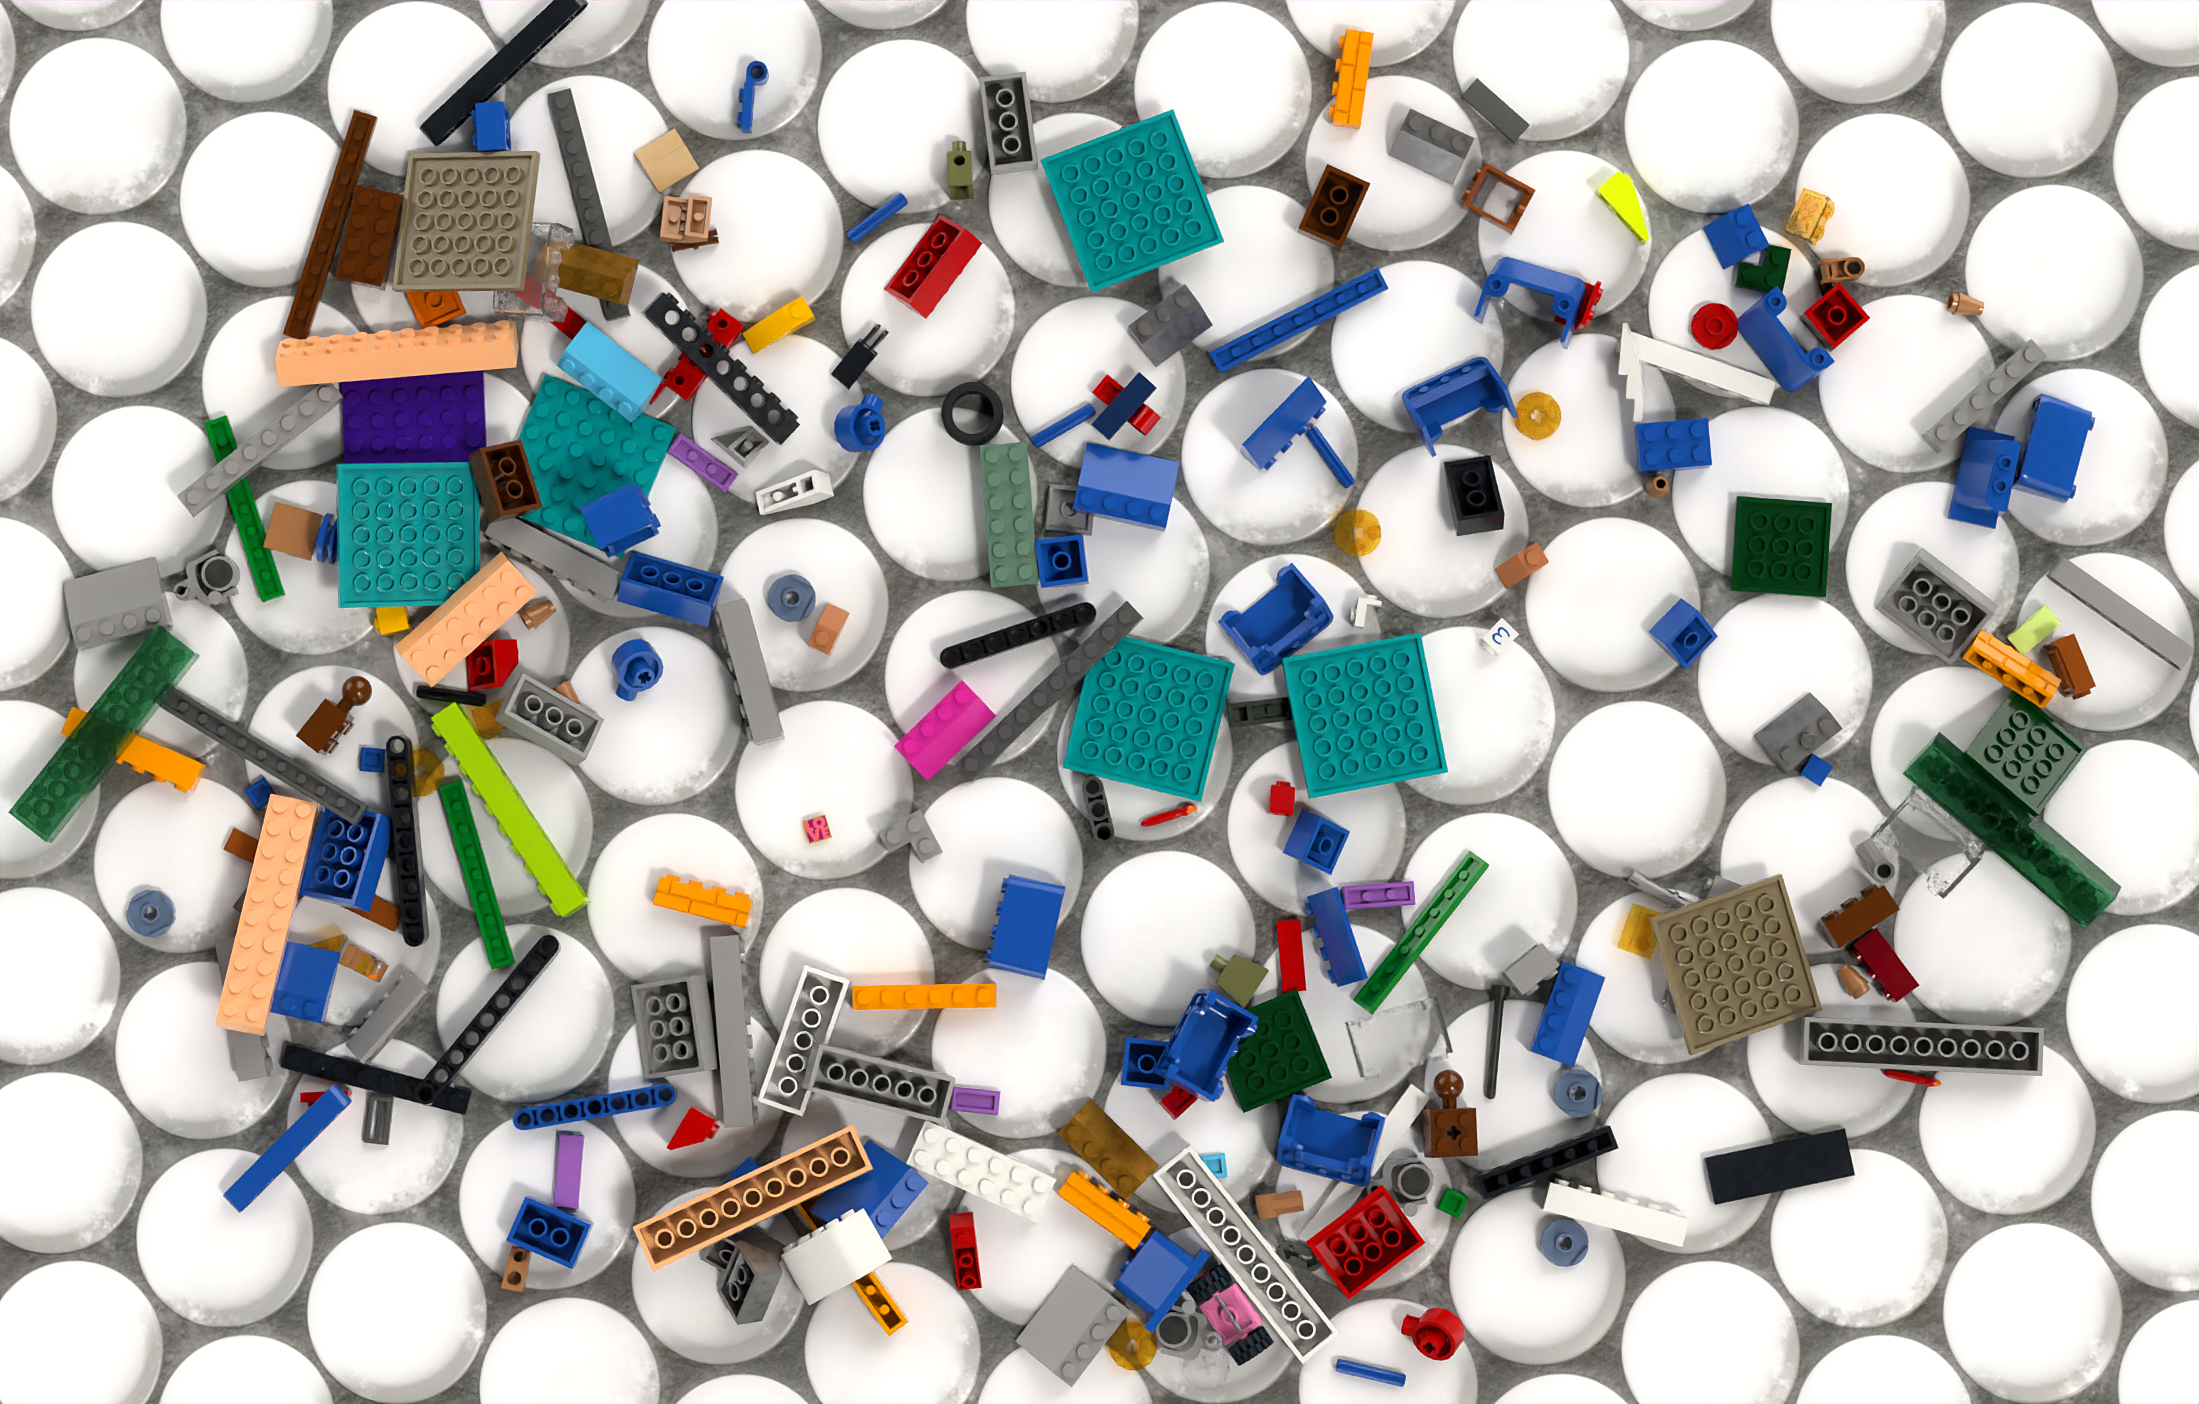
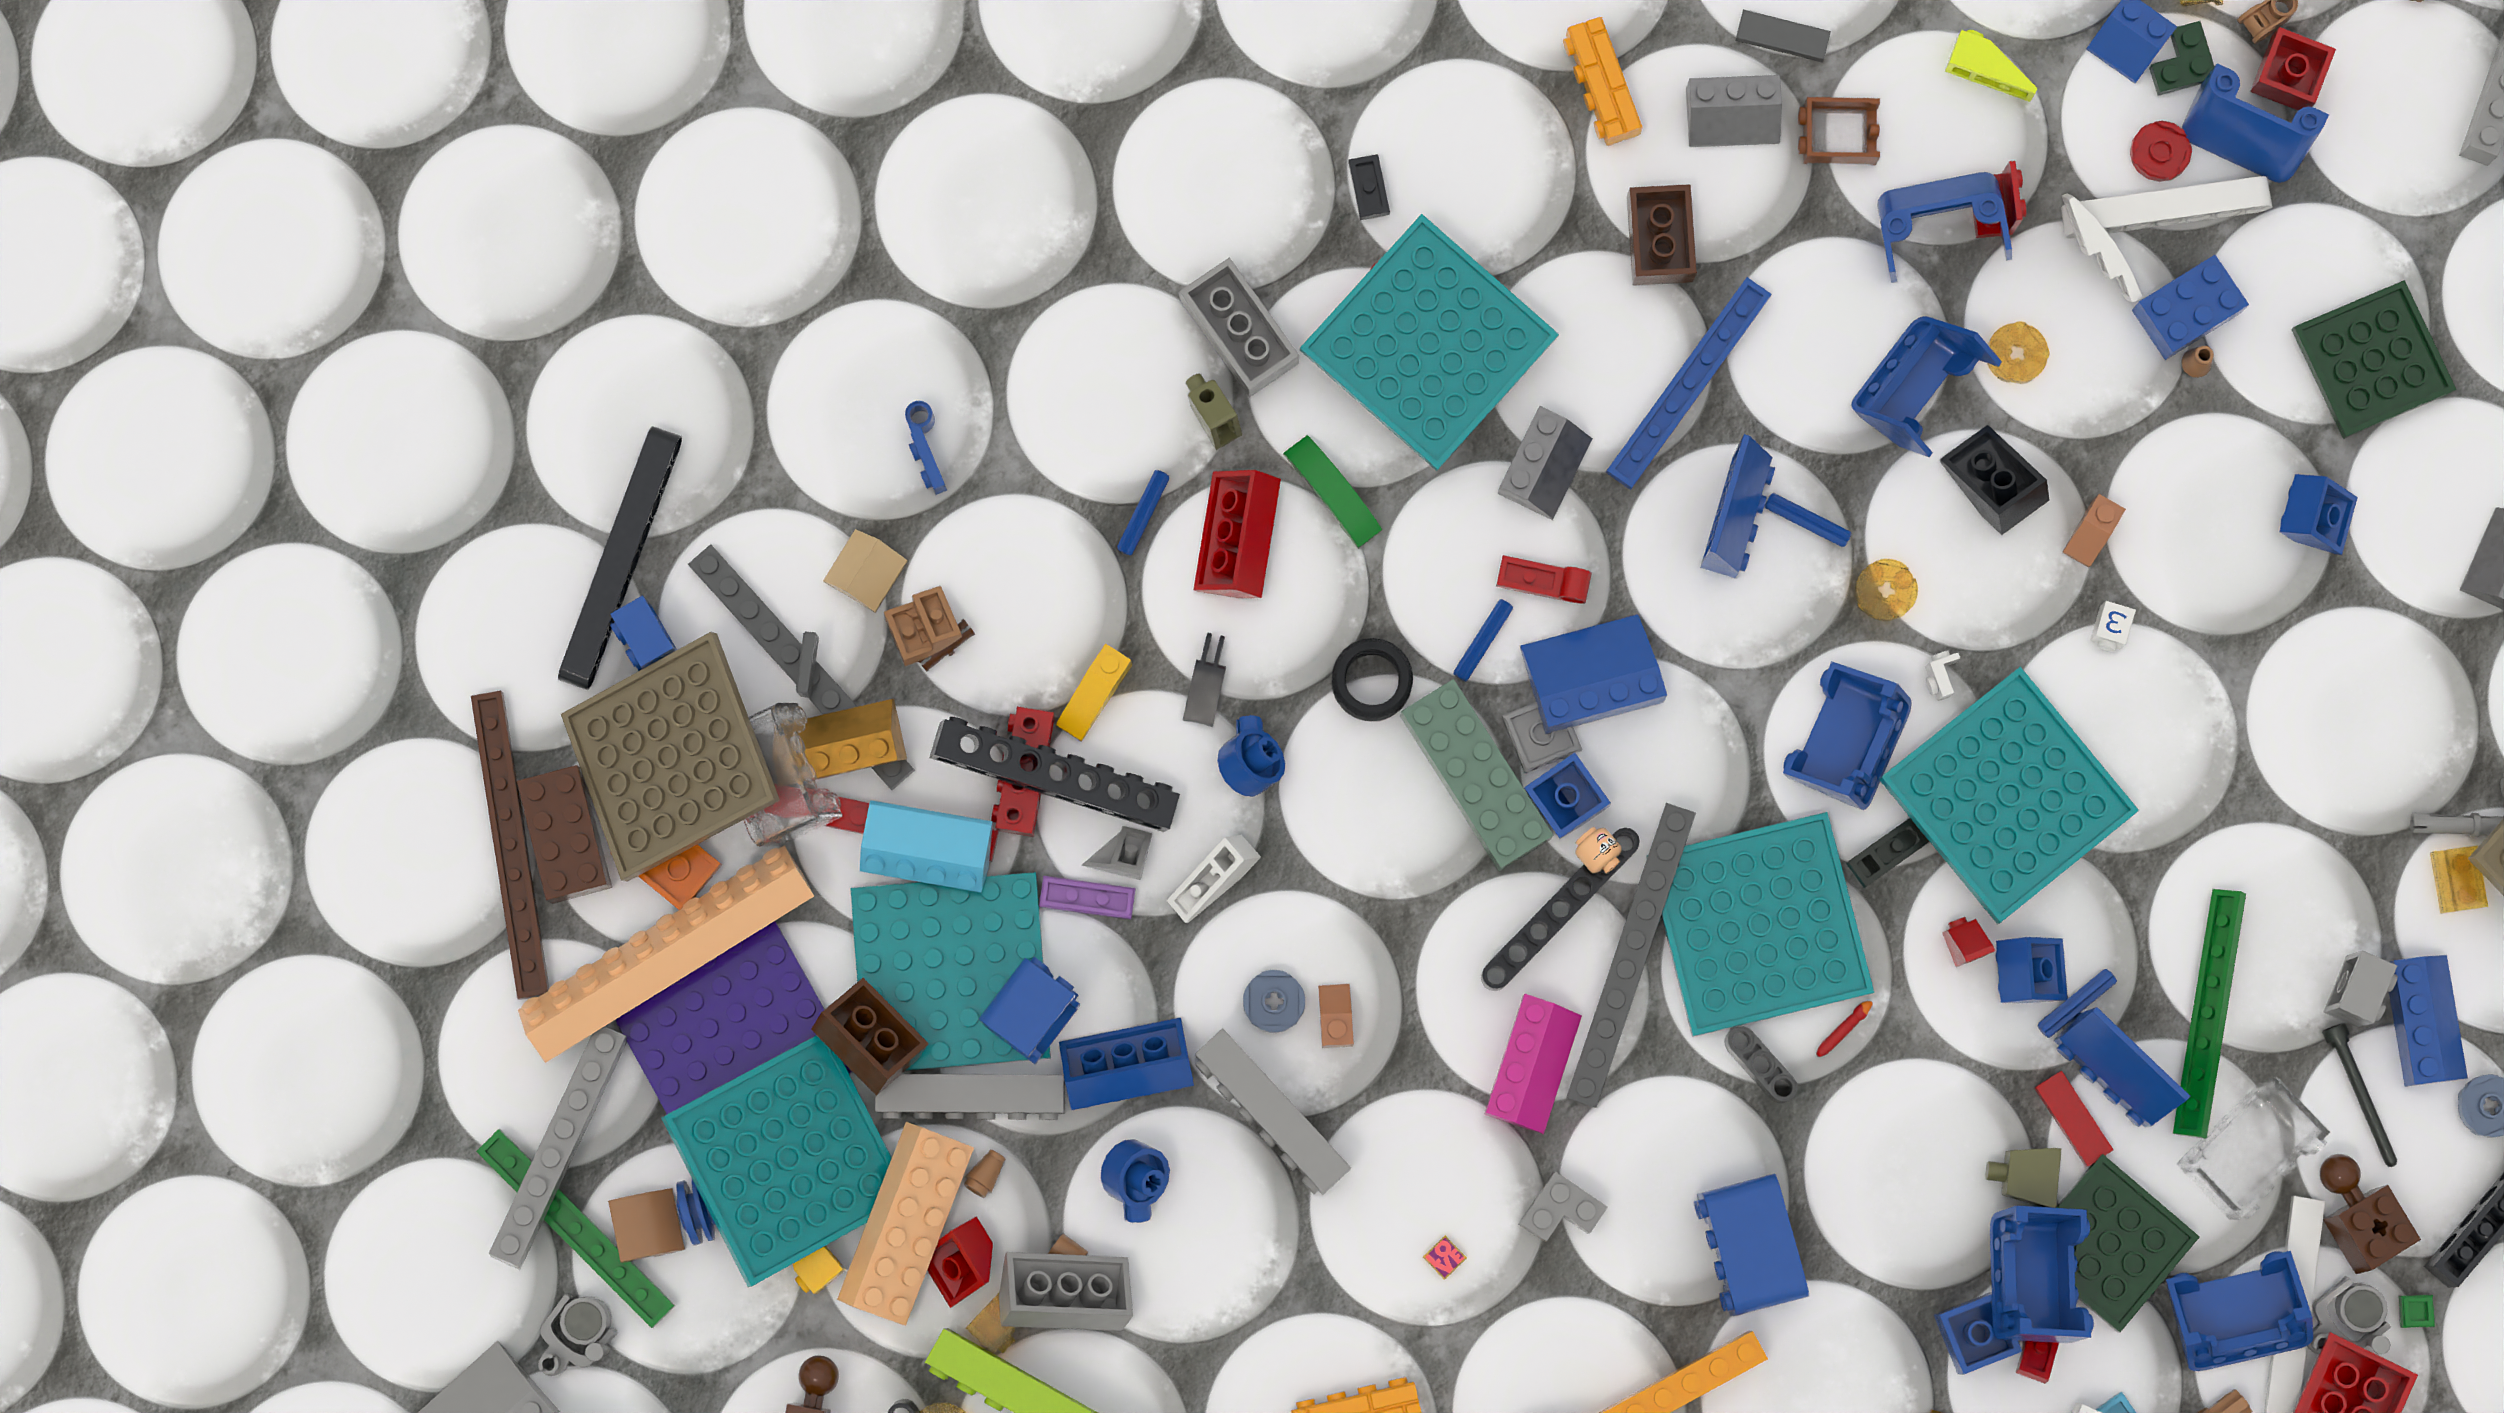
camera: 25 degrees left, 5 degrees down
black axle [416,685,487,707] -> none
dark blue tile [1091,372,1157,441] -> none
medium lavender tile [1342,881,1415,910] -> none
none -> dark grey tile [796,631,819,698]
none -> green slope [1283,435,1382,549]
none -> black plate [1348,154,1390,220]
none -> light nougat head [1575,827,1622,874]
none -> blue axle [2037,969,2117,1038]

